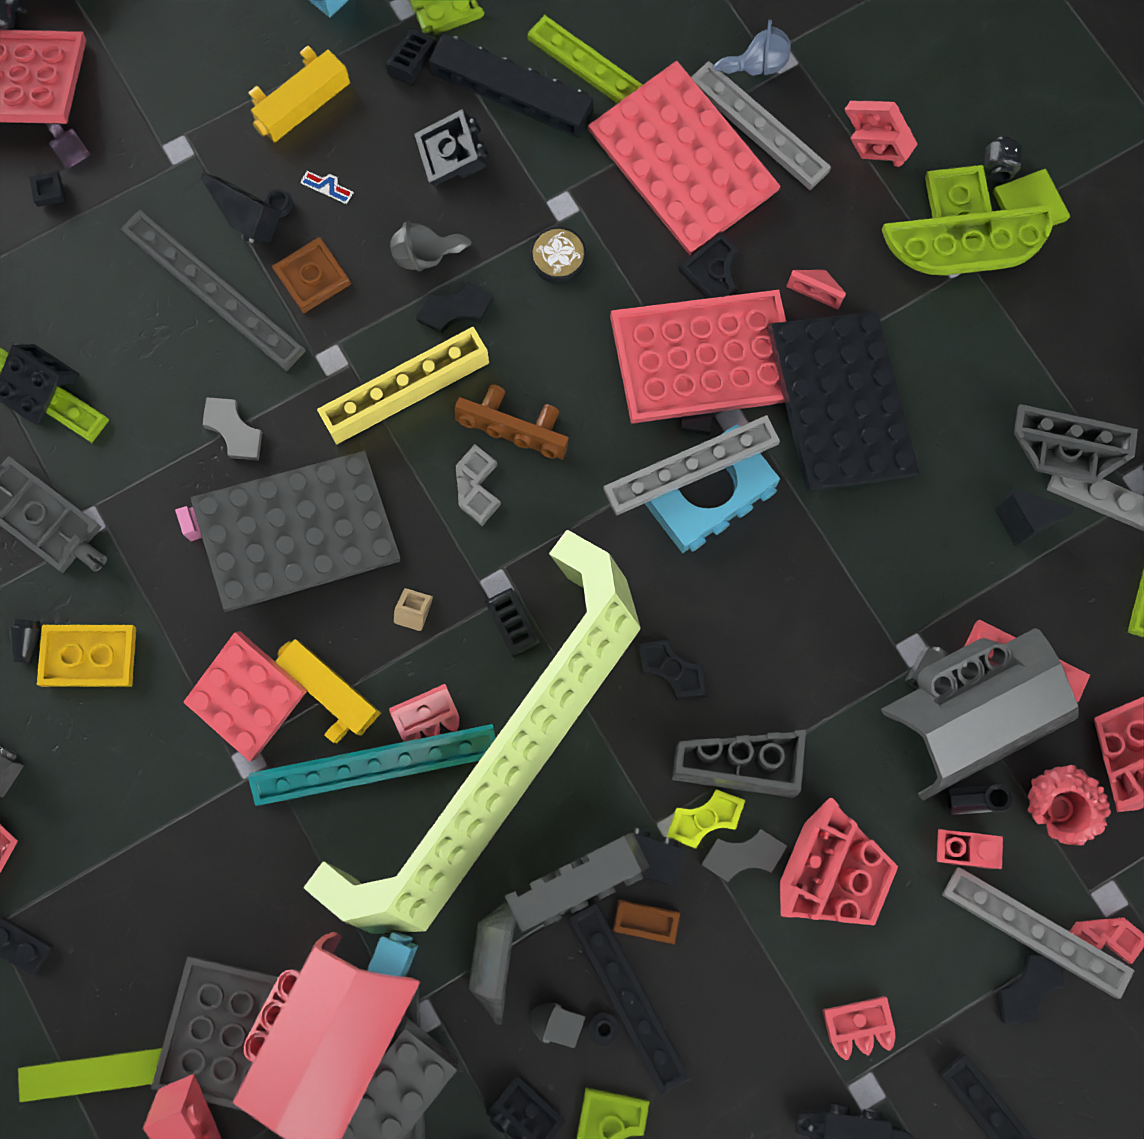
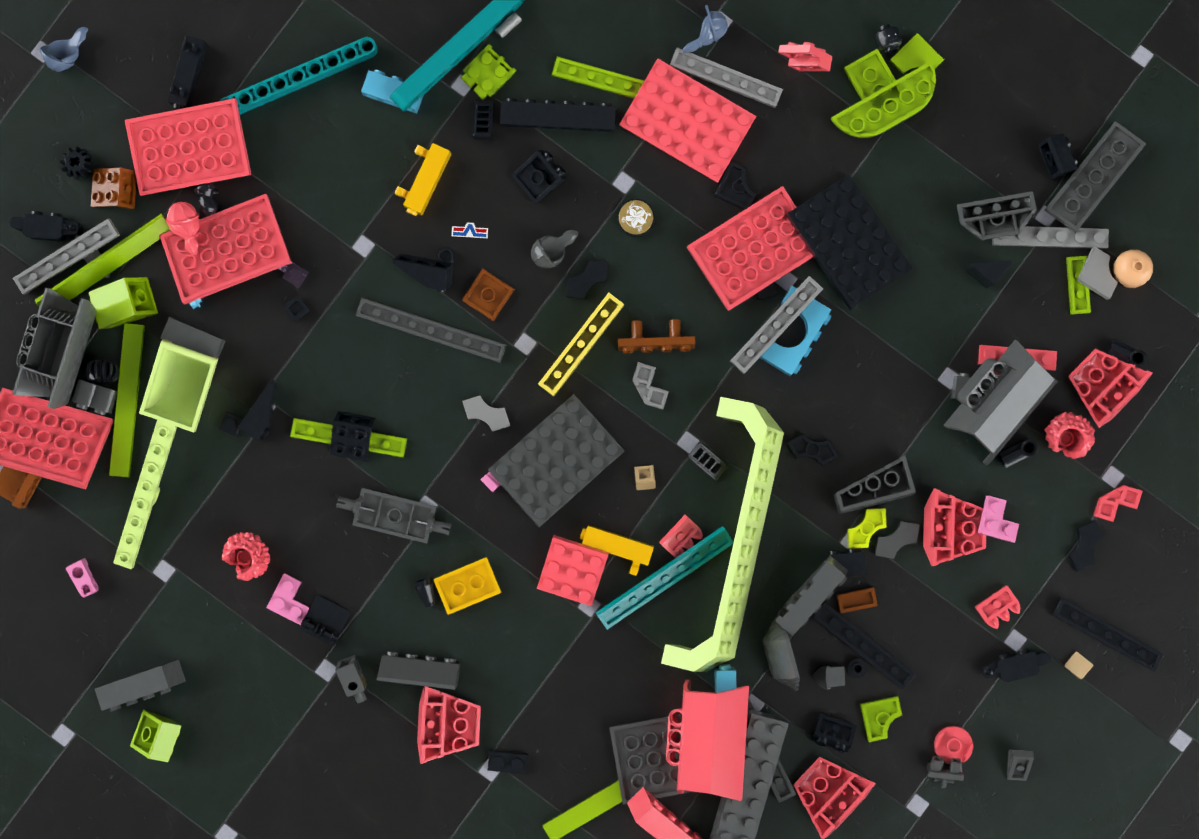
camera: 20 degrees left, 10 degrees up
coral slope [787,270,846,310] -> none
coral slope [936,829,1003,869] -> none
light grey plate [942,867,1135,999] -> none
none -> bright pink plate [978,496,1019,543]

